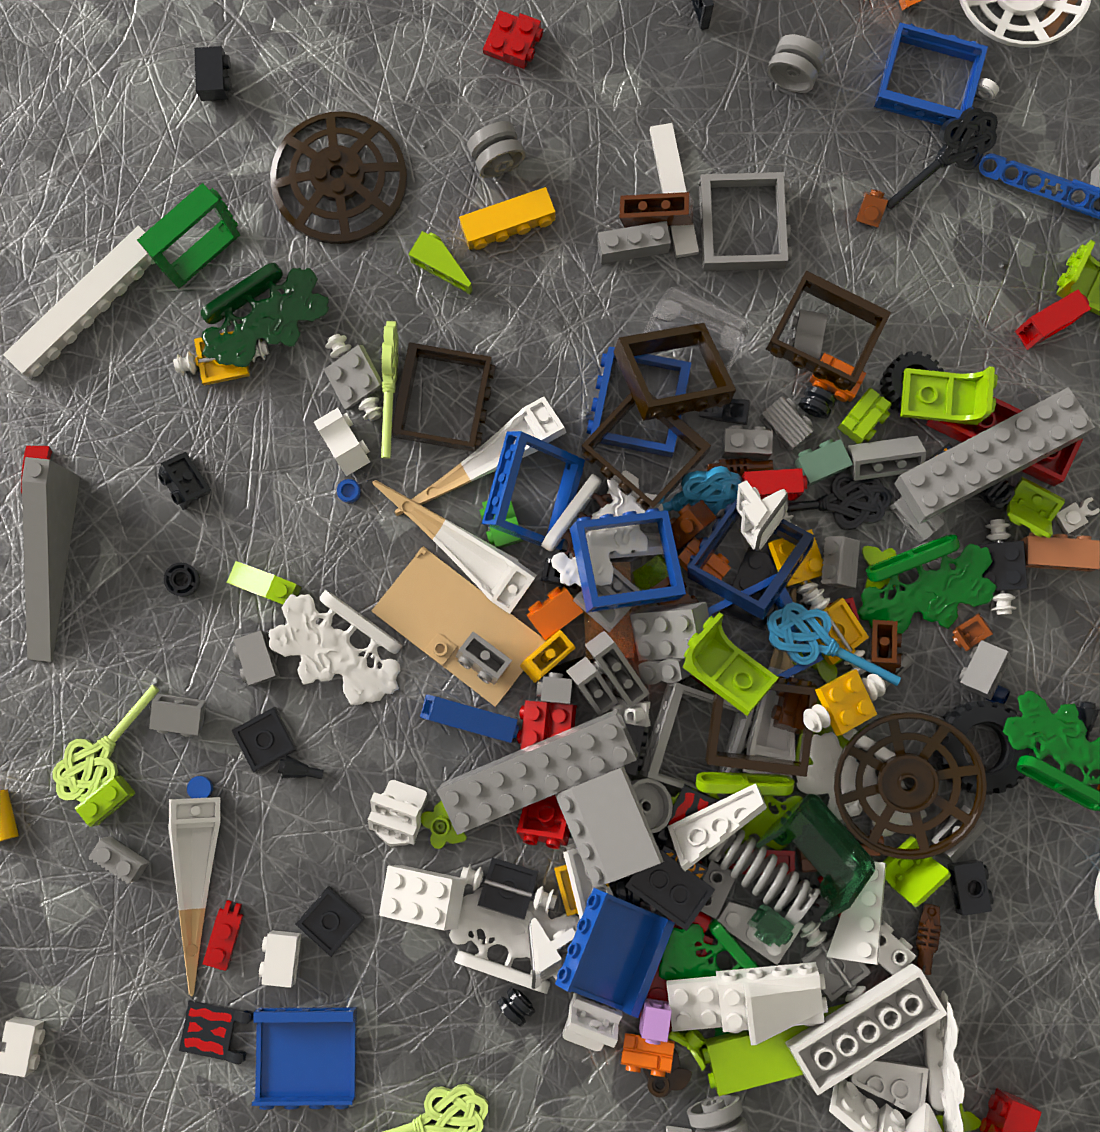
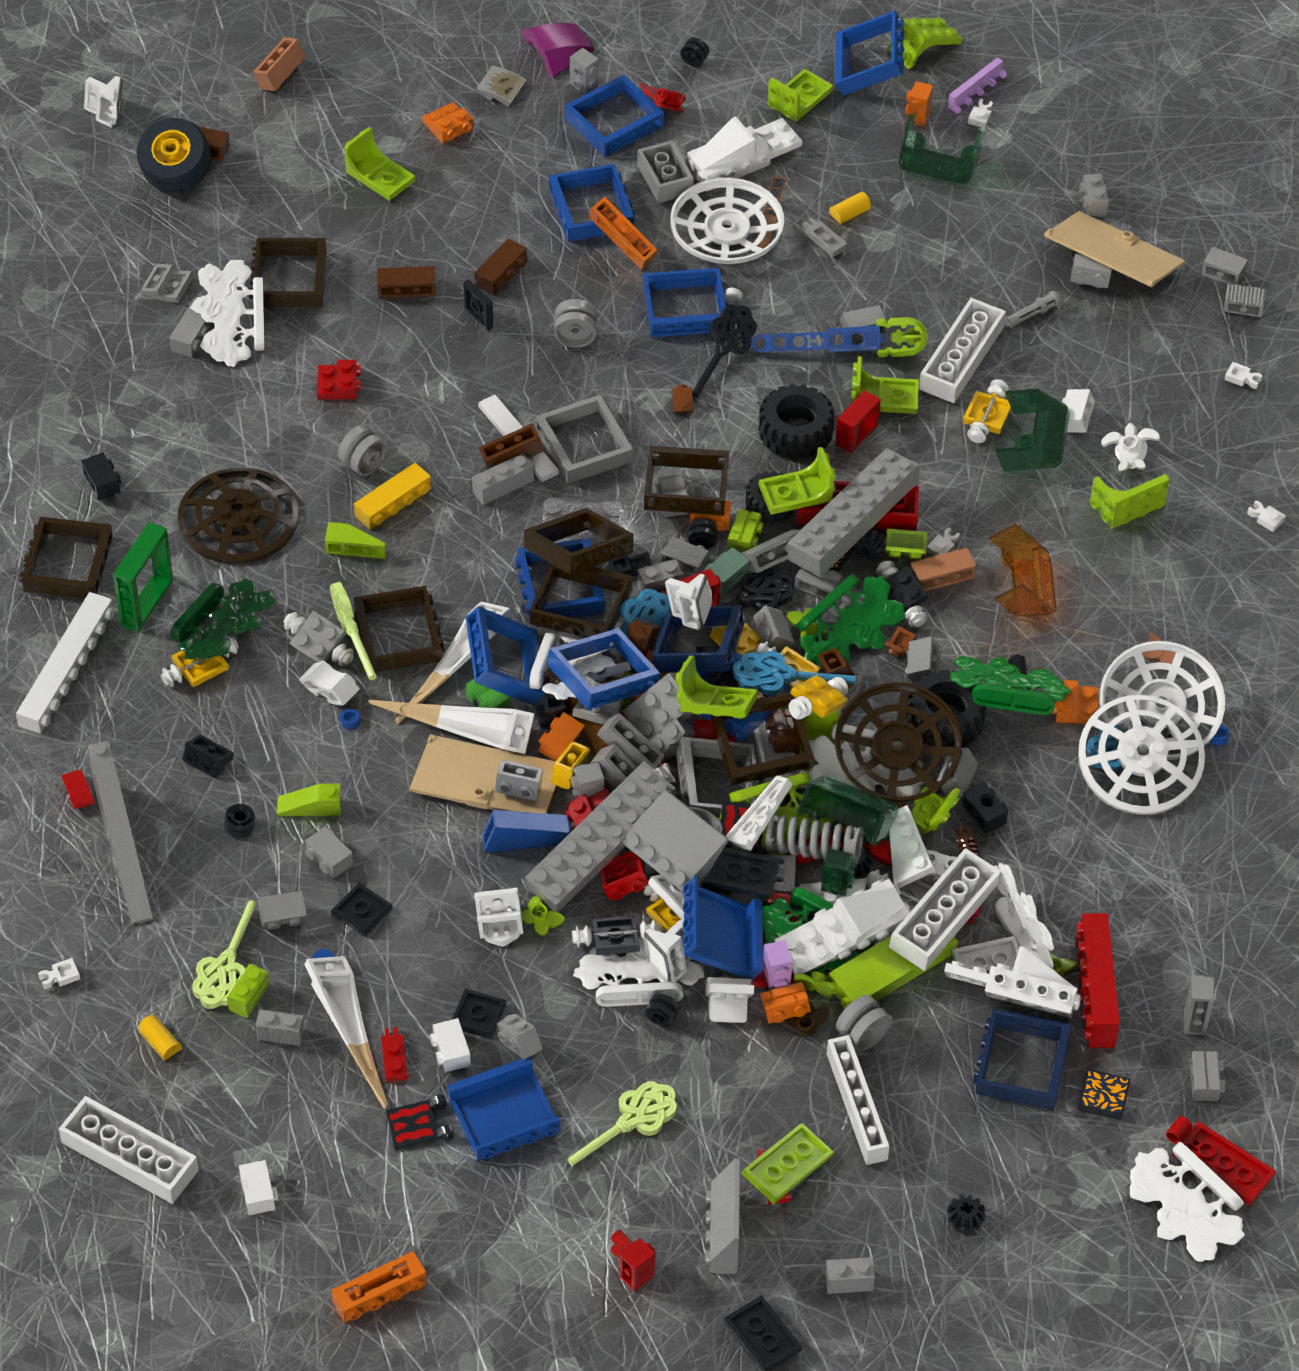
camera: 25 degrees left, 30 degrees down
white plant [269,590,403,705] -> none
black cone [278,755,324,779] -> none
white brick [379,865,466,930] -> none
none -> dark brown window [19,517,113,599]
none -> light grey brick [497,1014,543,1059]
none -> black tyre [758,384,835,459]

